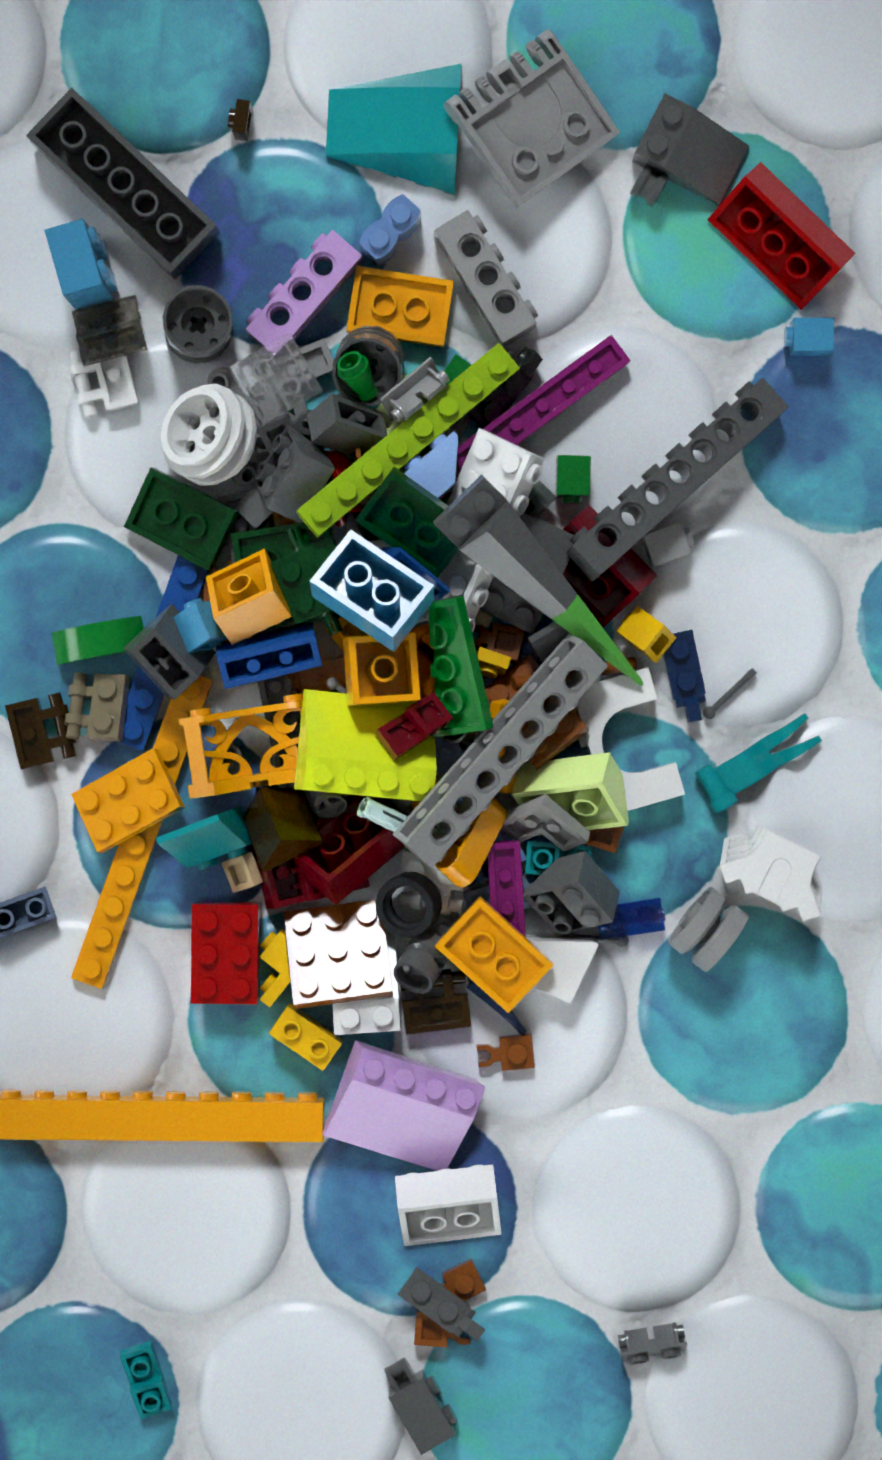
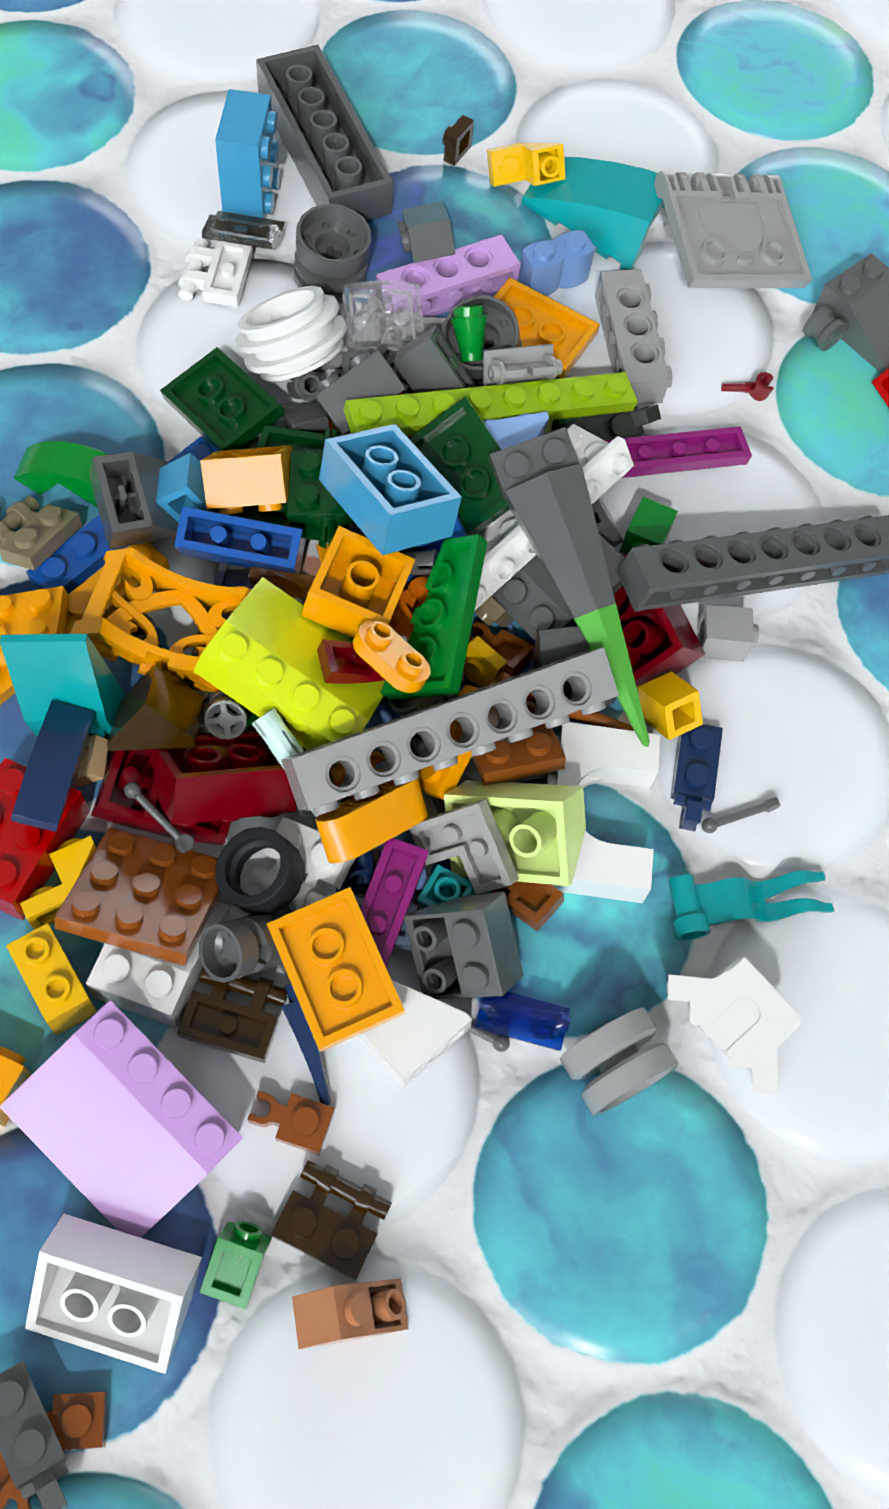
camera: 15 degrees right, 25 degrees down
none -> dark blue slope [11,700,95,832]
none -> dark grey hinge [124,782,194,853]
none -> bracket [199,1221,272,1309]
none -> dark brown plate [271,1160,392,1280]
none -> nougat slope [292,1278,409,1349]
none -> light orange plate [353,620,430,693]
none -> dark grey brick [397,201,455,263]
none -> yellow slope [487,143,566,187]
none -> dark red hand [721,372,774,401]

